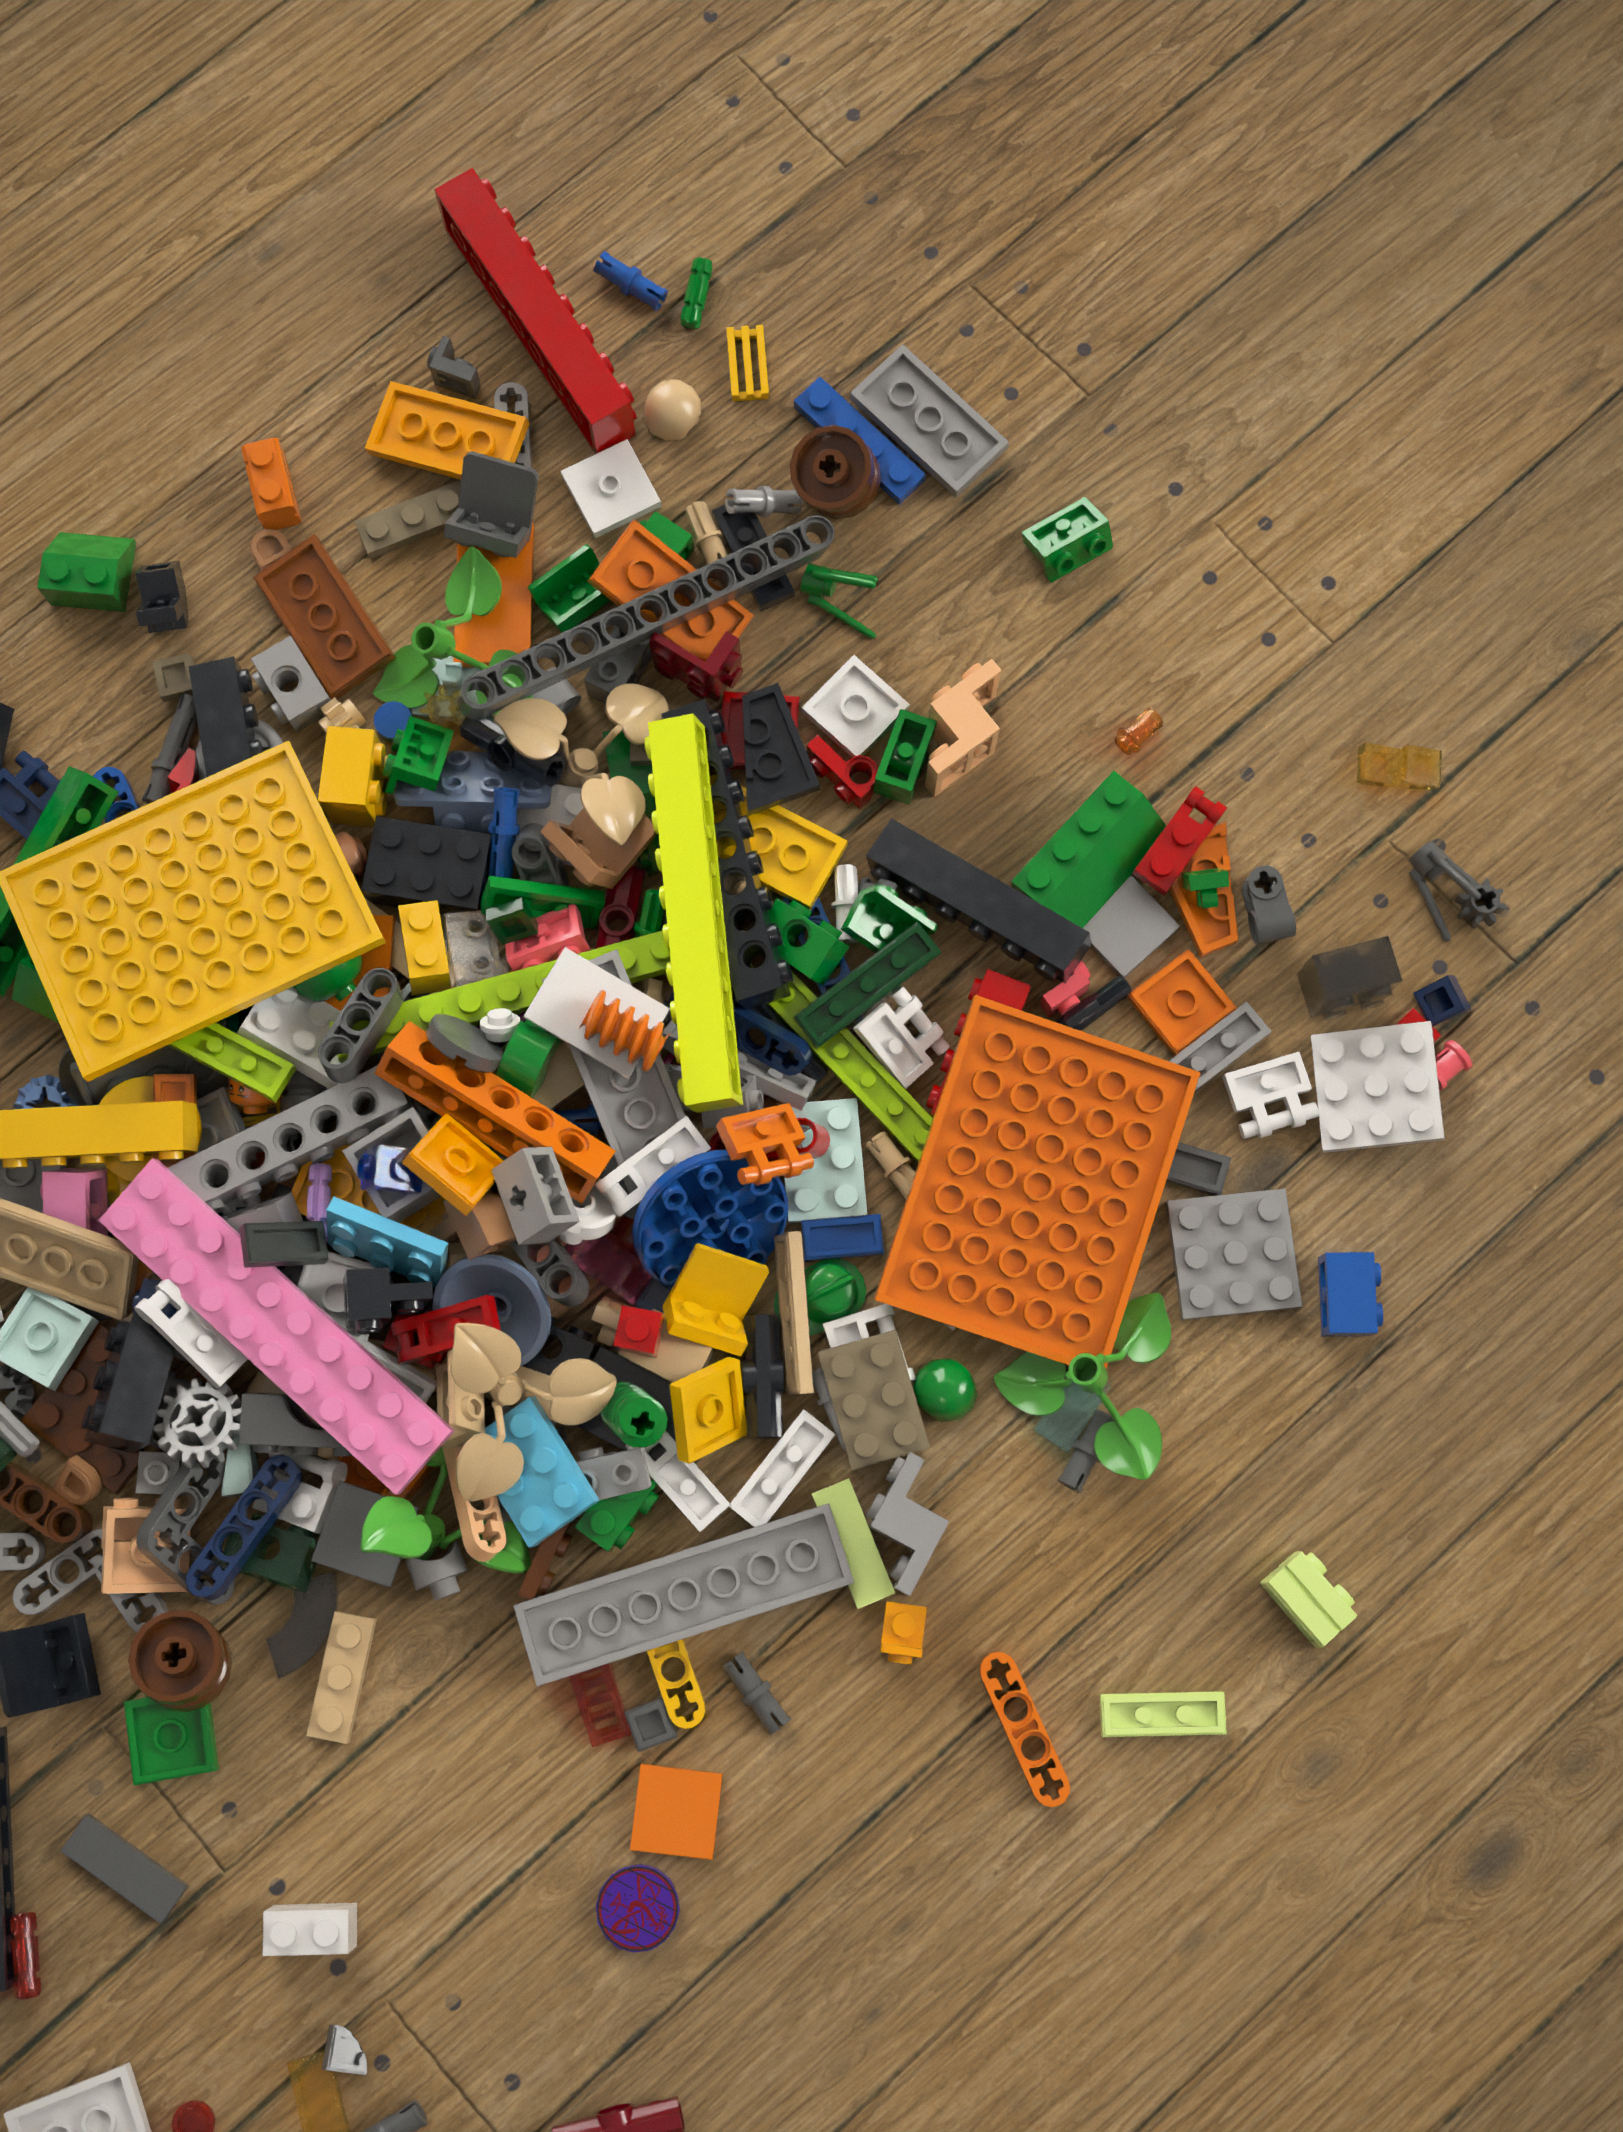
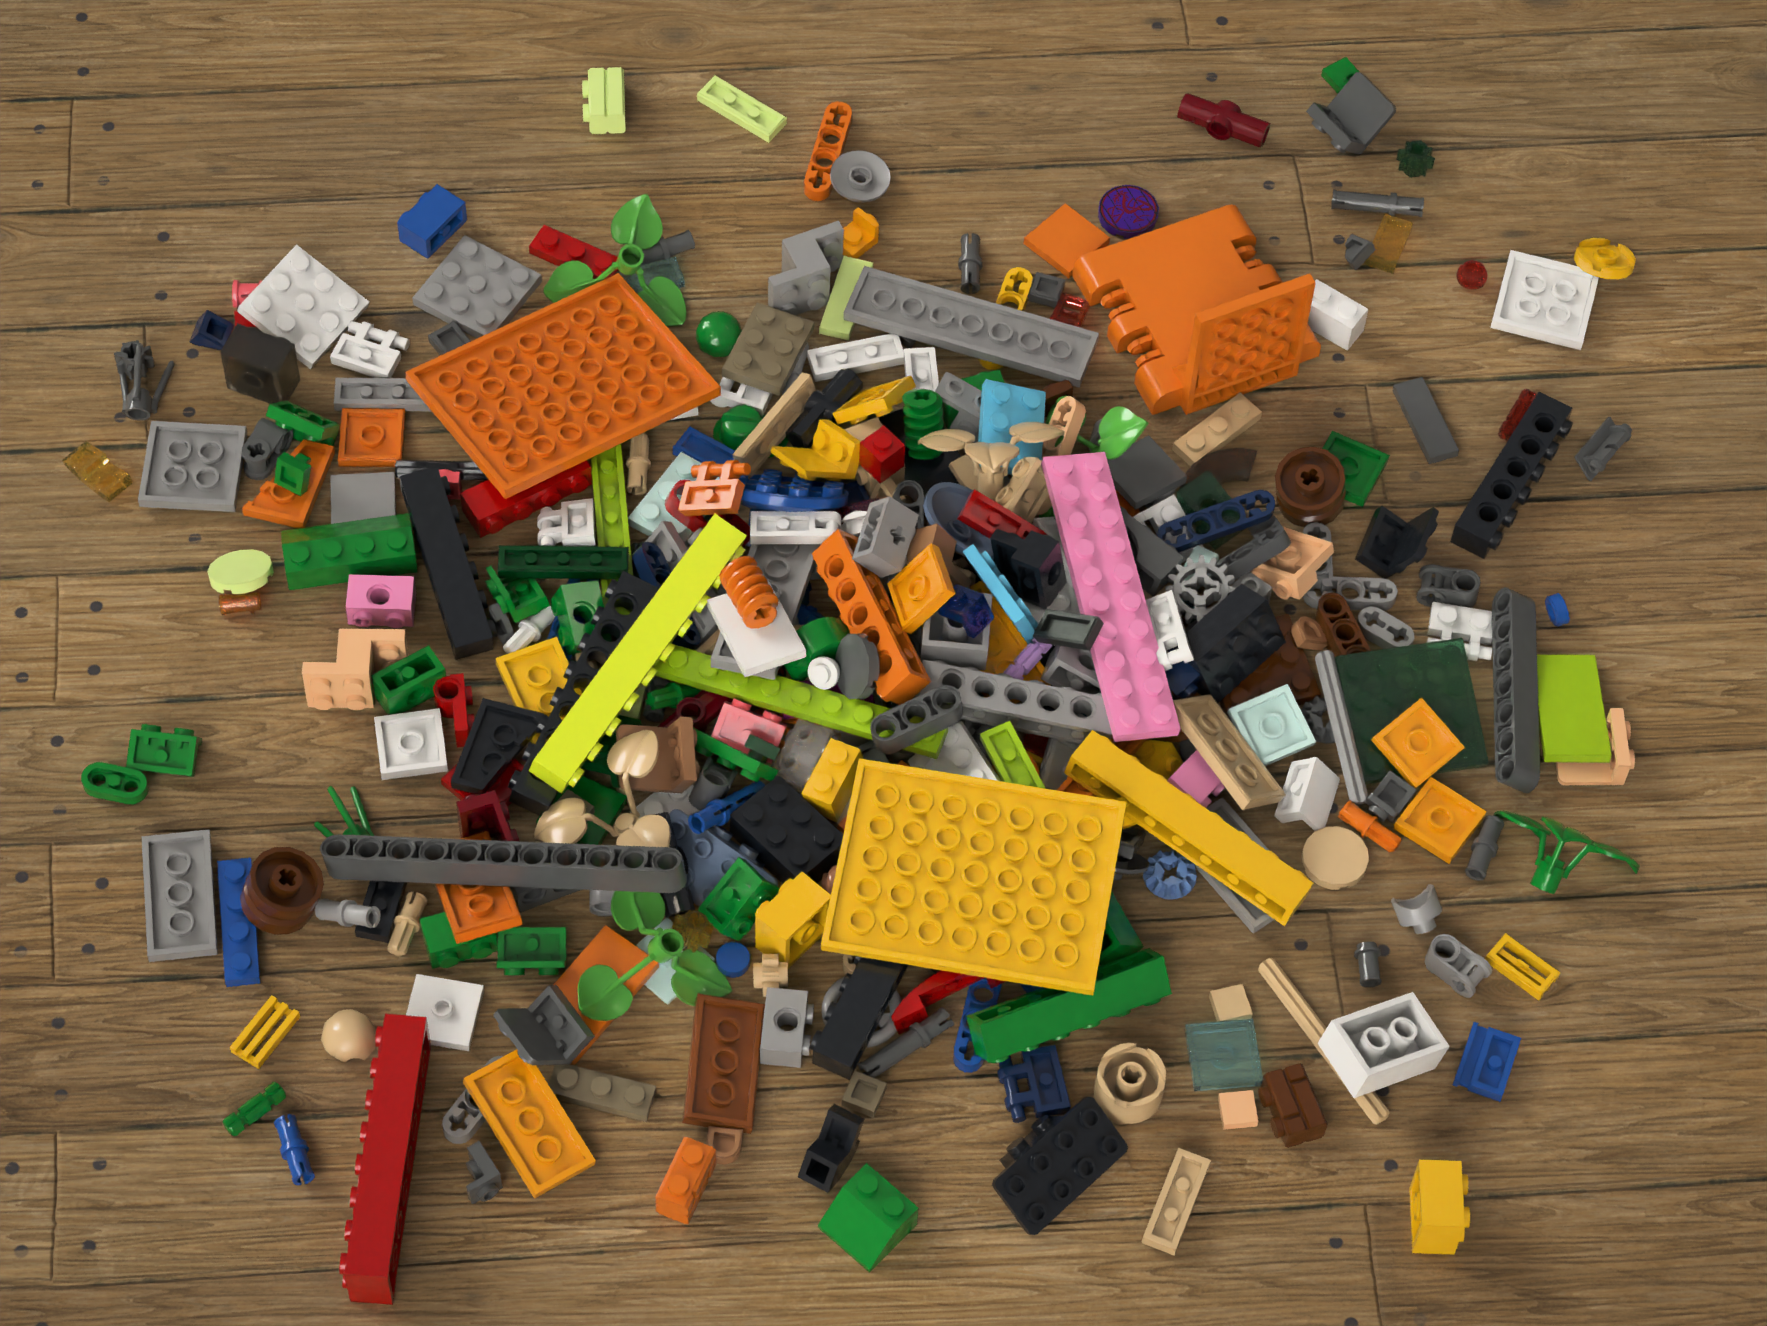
camera: 145 degrees left, 20 degrees down
red plate [1133,786,1228,896] -> none
none -> green plate [81,762,149,805]
none -> light grey plate [138,421,248,512]
none -> yellowish green tile [207,549,274,594]
none -> green bracket [266,400,341,446]
none -> bright pink brick [346,574,416,628]
none -> red plate [529,225,621,279]
none -> light grey dish [830,150,891,202]
none -> orange bracket [1072,204,1321,415]

